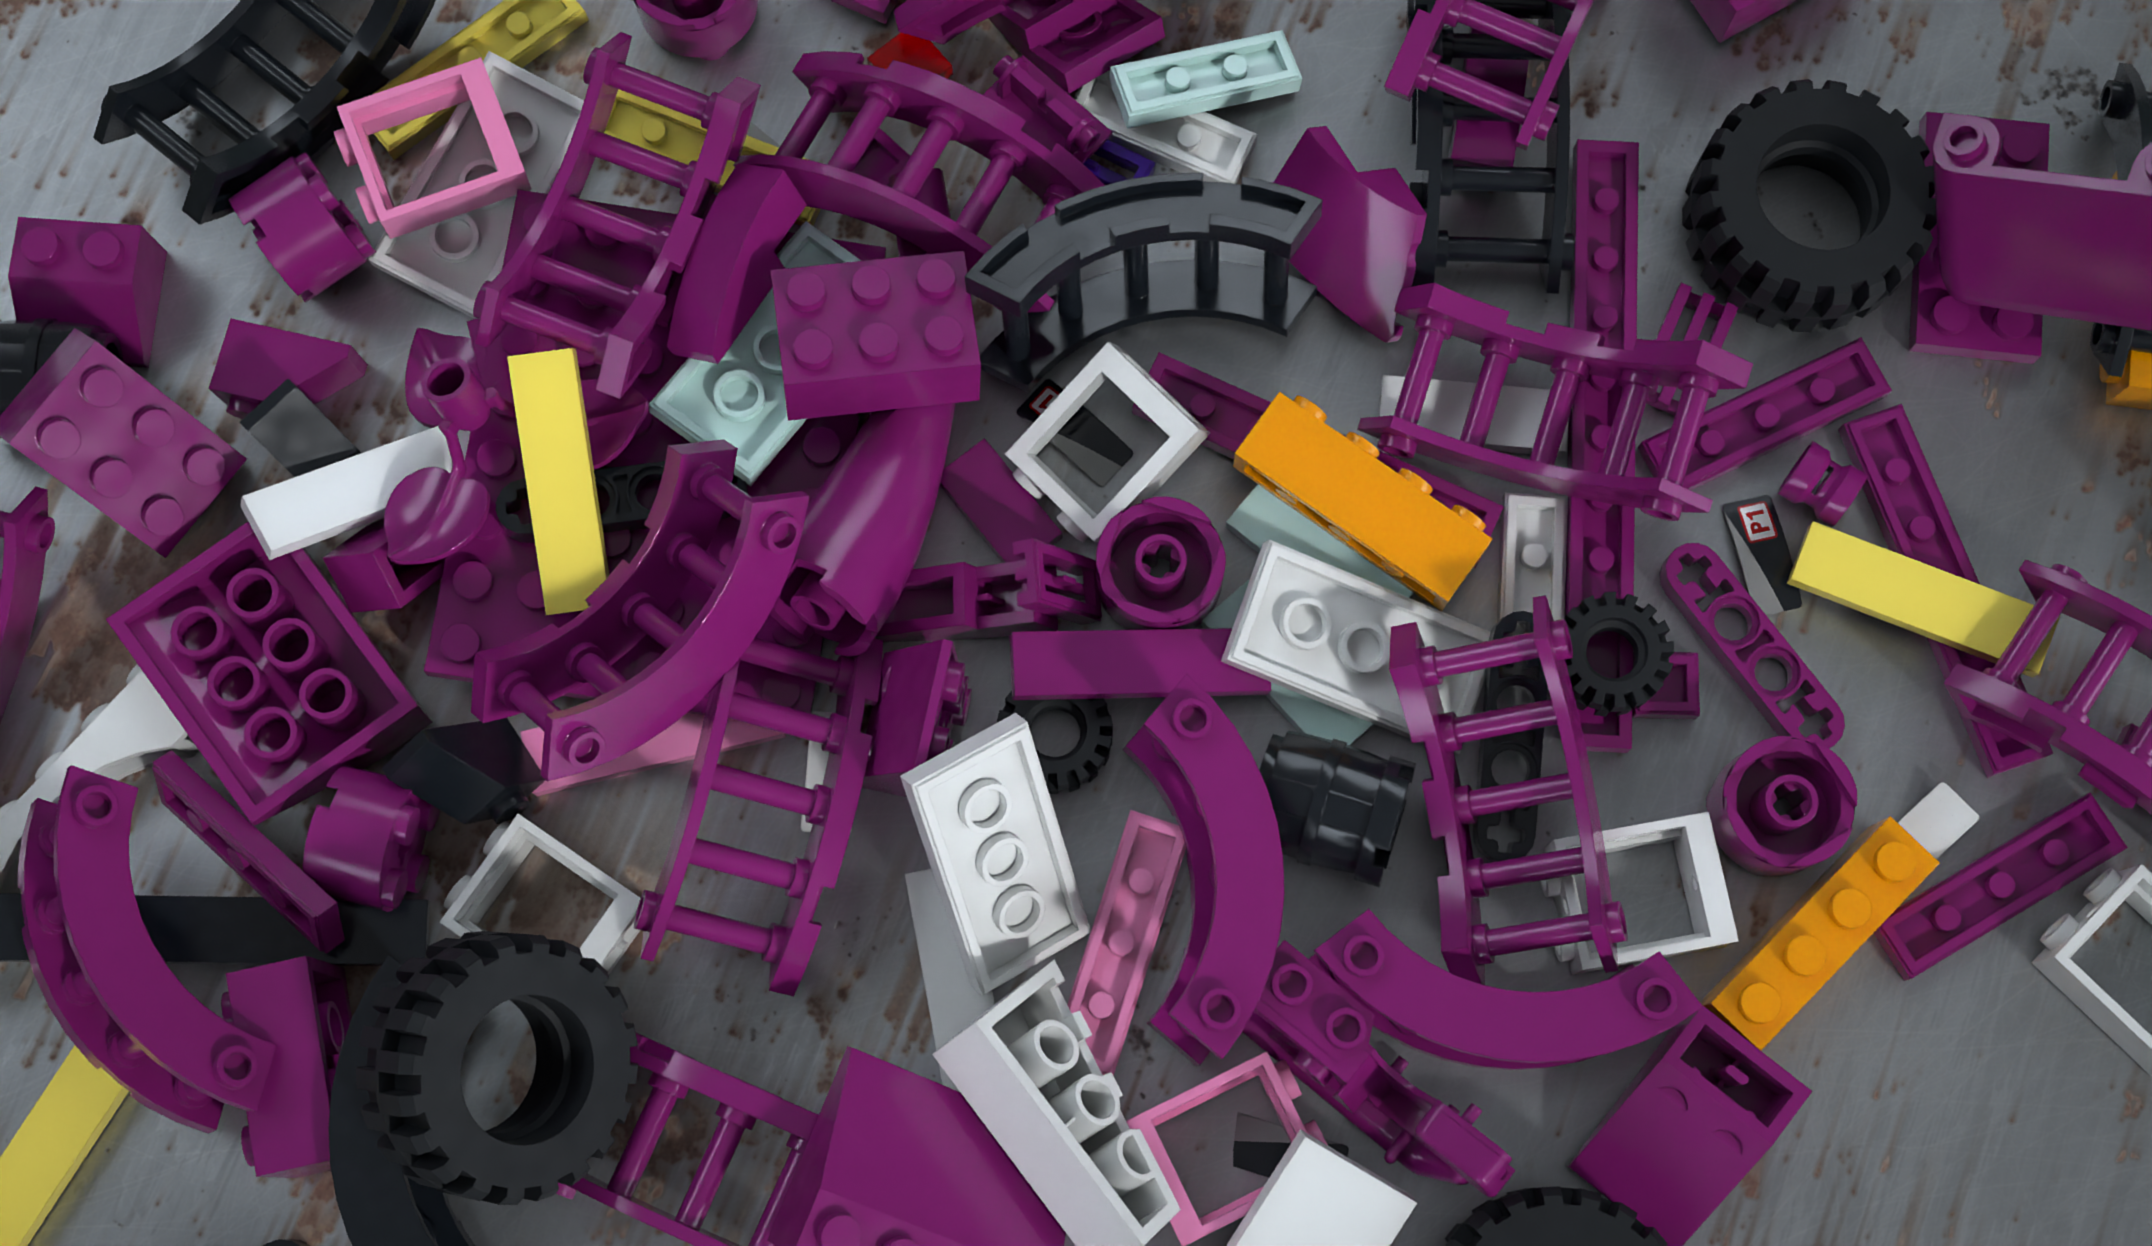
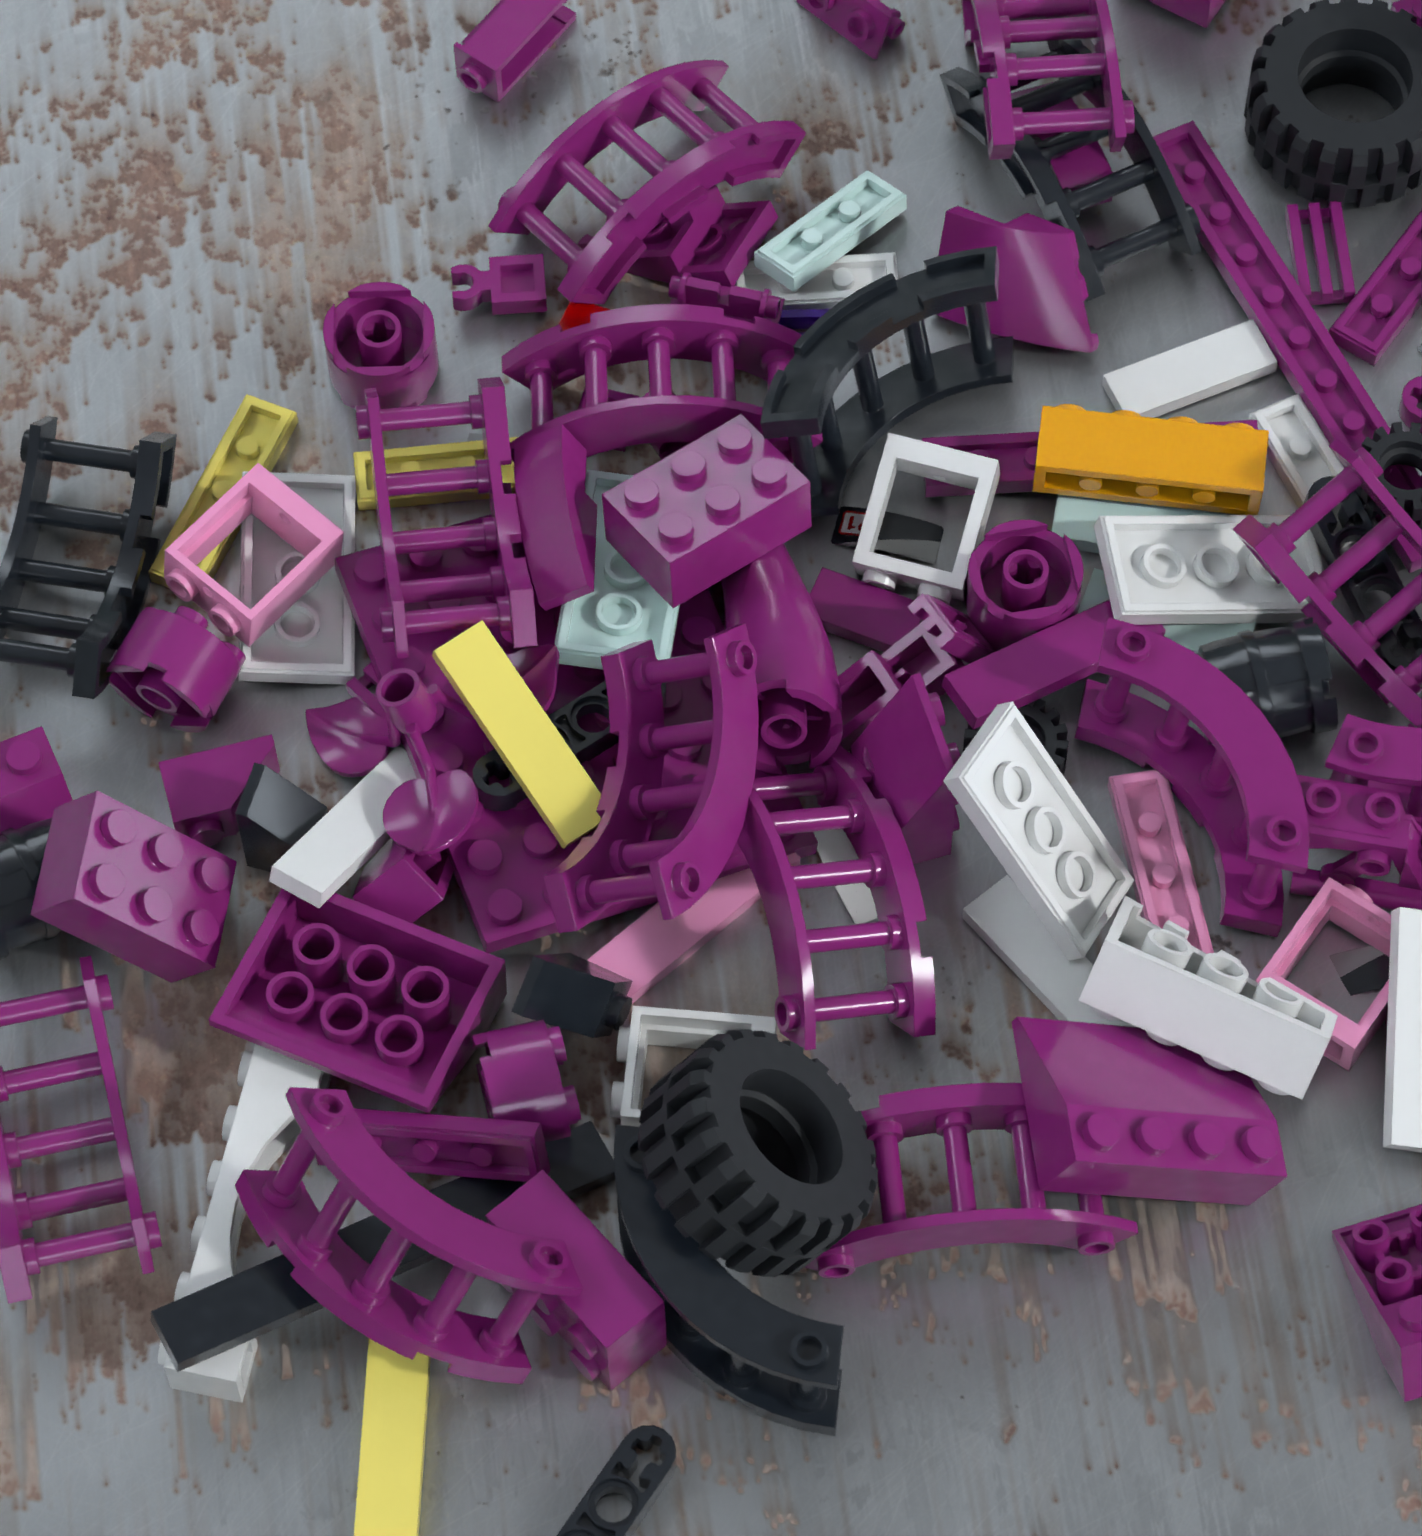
camera: 30 degrees left, 15 degrees down
magenta fence [1357,283,1753,521] -> none

